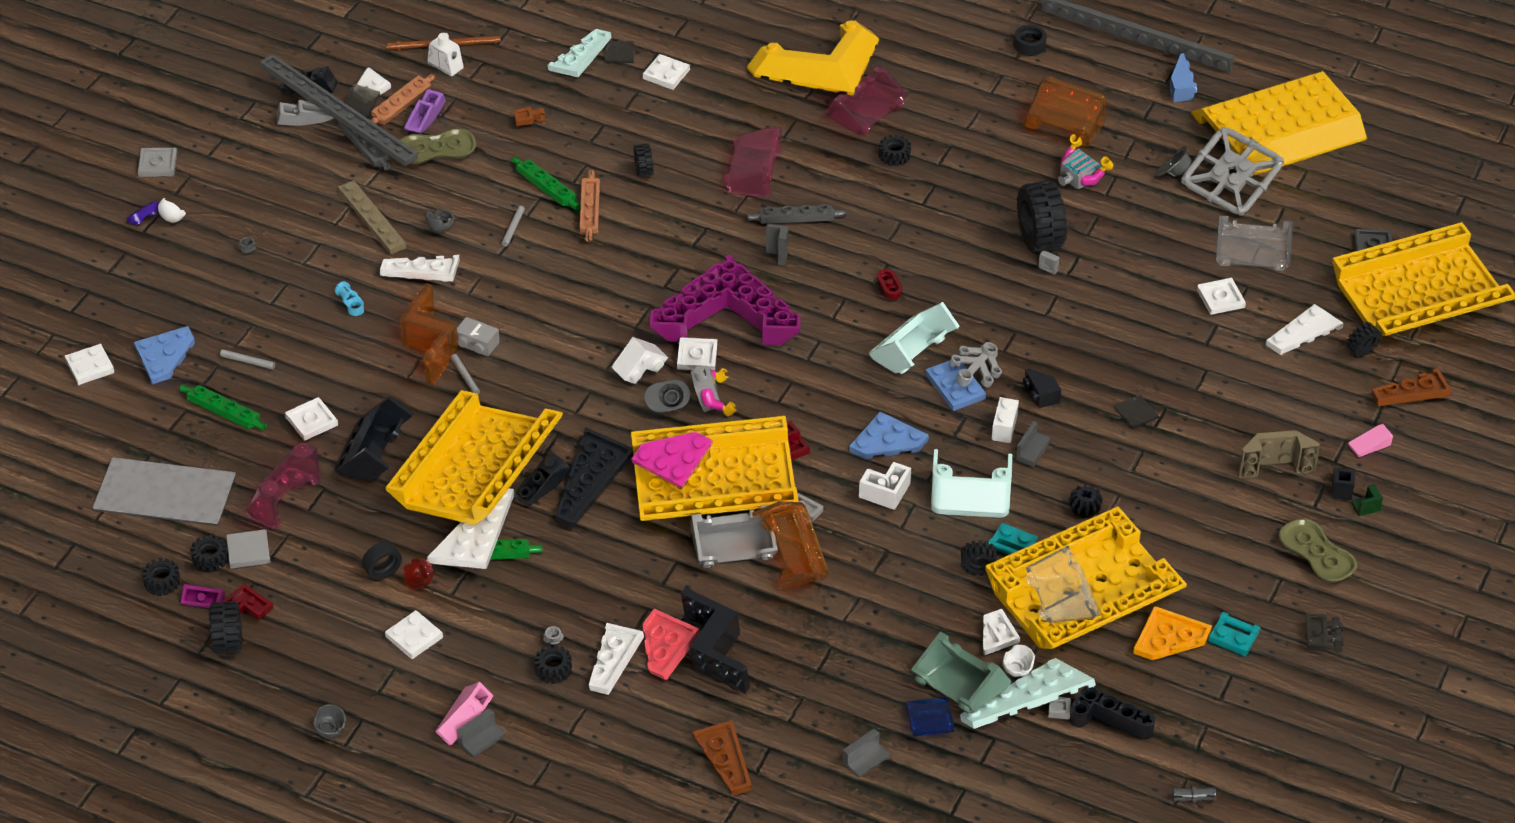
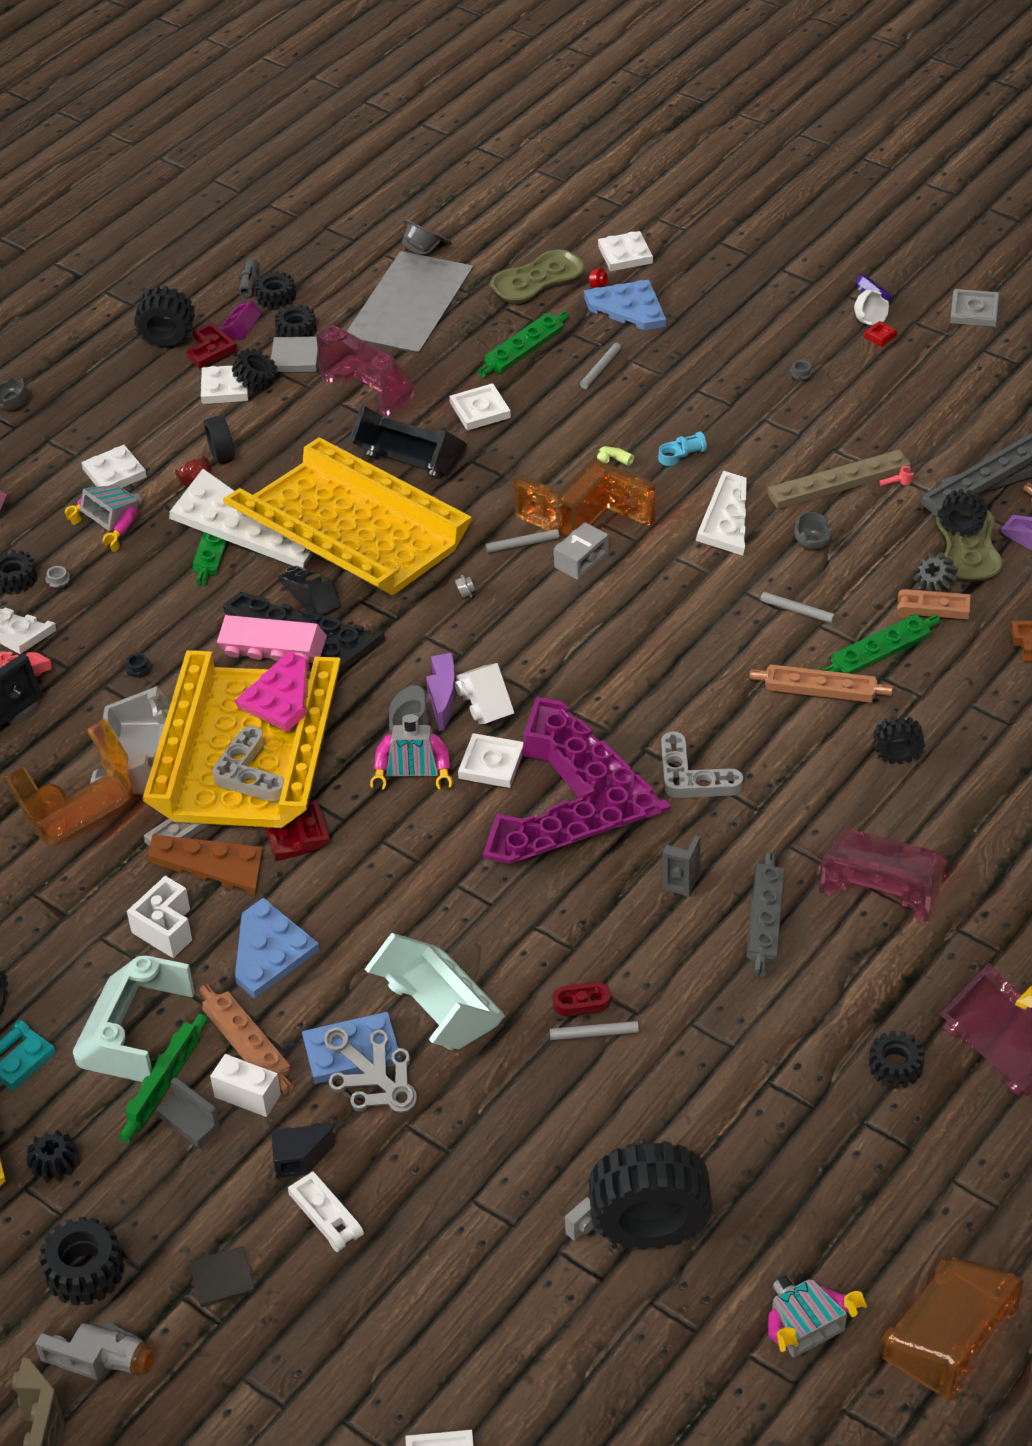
camera: 105 degrees right, 0 degrees up
none -> light grey plate [35,1323,155,1380]
none -> black tyre [39,1217,124,1306]
none -> torso [65,485,142,552]
none -> green plate [118,1014,208,1143]
none -> black plate [125,653,151,677]
none -> dark orange wing [148,834,262,896]
none -> nougat plate [199,984,294,1094]
none -> white plate [201,365,248,404]
none -> light grey beam [212,726,284,801]
none -> bright pink brick [217,615,327,663]
none -> black tyre [232,348,277,391]
none -> dark grey pin [238,258,259,298]
none -> white plate [288,1171,364,1252]
none -> dark grey piece [401,220,452,255]
none -> medium lavender slope [426,653,456,731]
none -> light grey plate [455,575,475,599]
none -> olive plate [490,249,584,304]
none -> light grey bar [550,1021,639,1041]
none -> red plate [589,268,608,288]
none -> yellowish green arm [597,446,634,466]
none -> light grey beam [661,731,743,798]
none -> red tile [864,321,897,347]
none -> coral hand [879,466,914,486]
none -> nougat plate [896,589,971,620]
none -> dark grey gear [914,552,958,592]
none -> black tyre [939,489,988,537]

